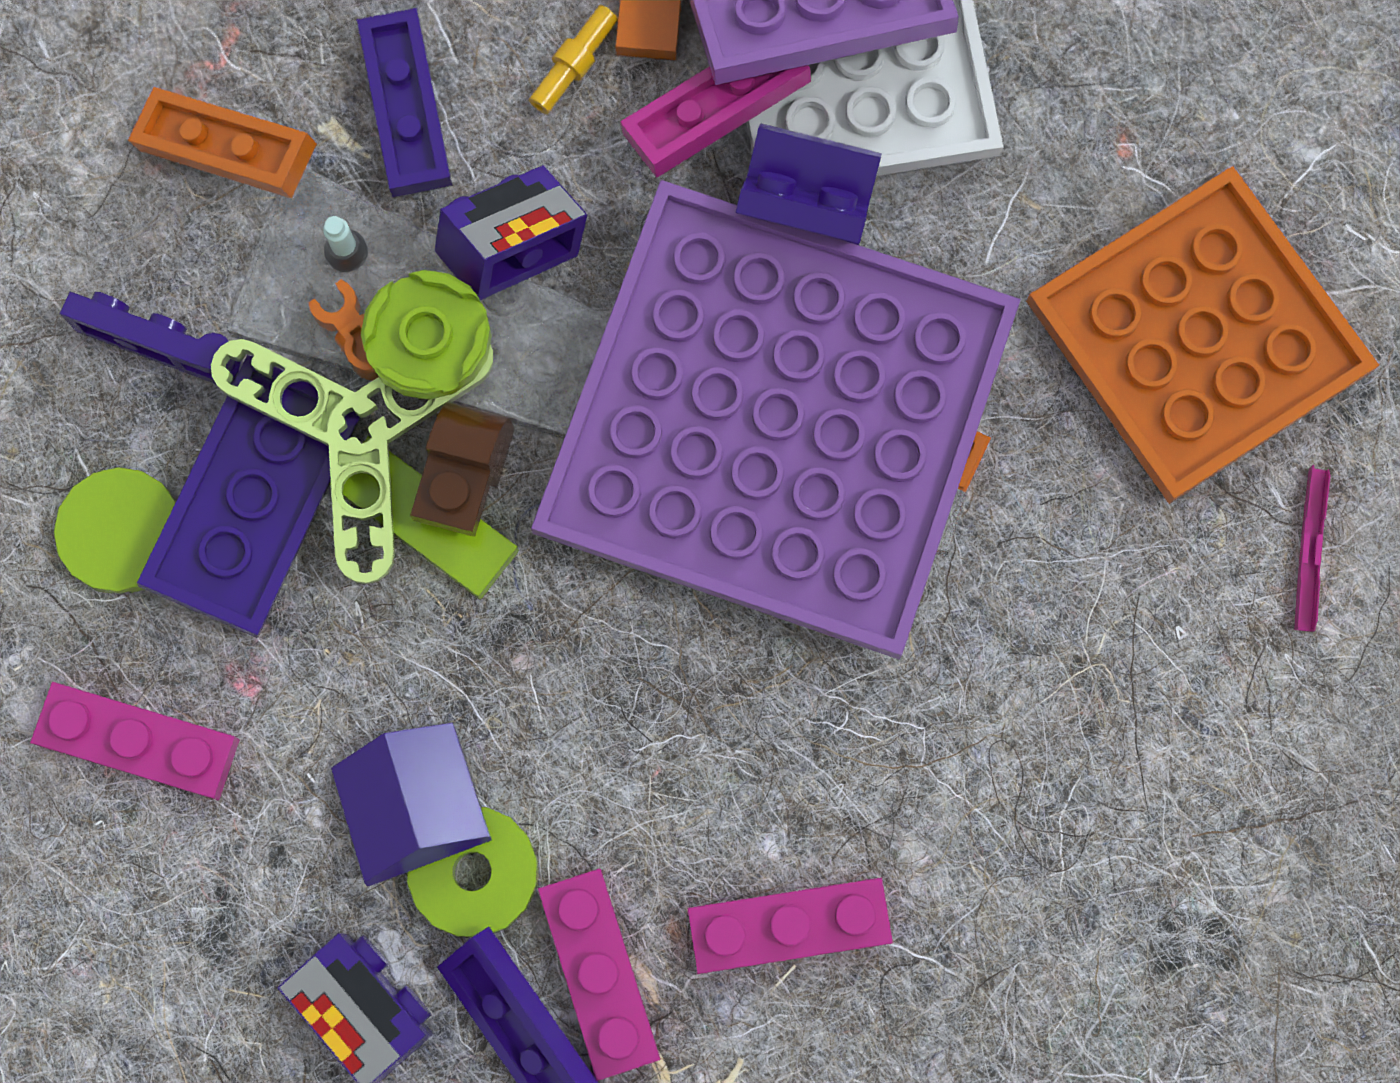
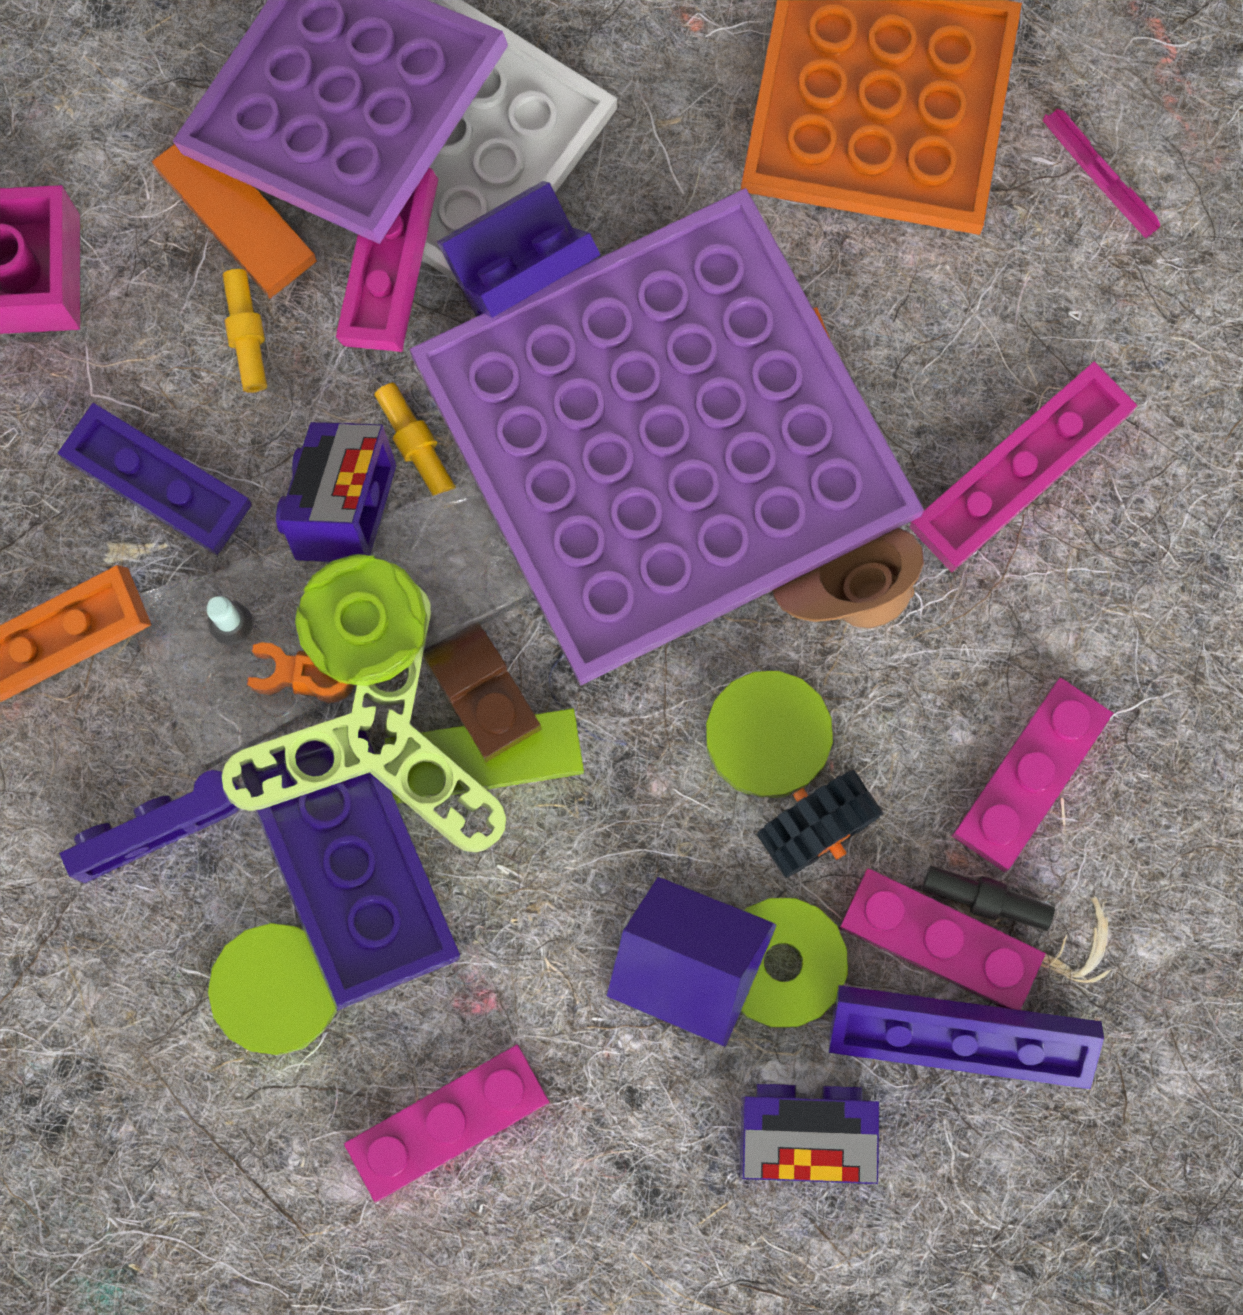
camera: 45 degrees left, 0 degrees up
none -> yellow bar [374,382,456,500]
none -> lime tile [706,671,833,798]
none -> black wheel [756,769,884,878]
none -> medium nougat piece [773,528,924,629]
none -> dark pink plate [909,361,1138,573]
none -> pearl dark grey bar [922,865,1055,931]

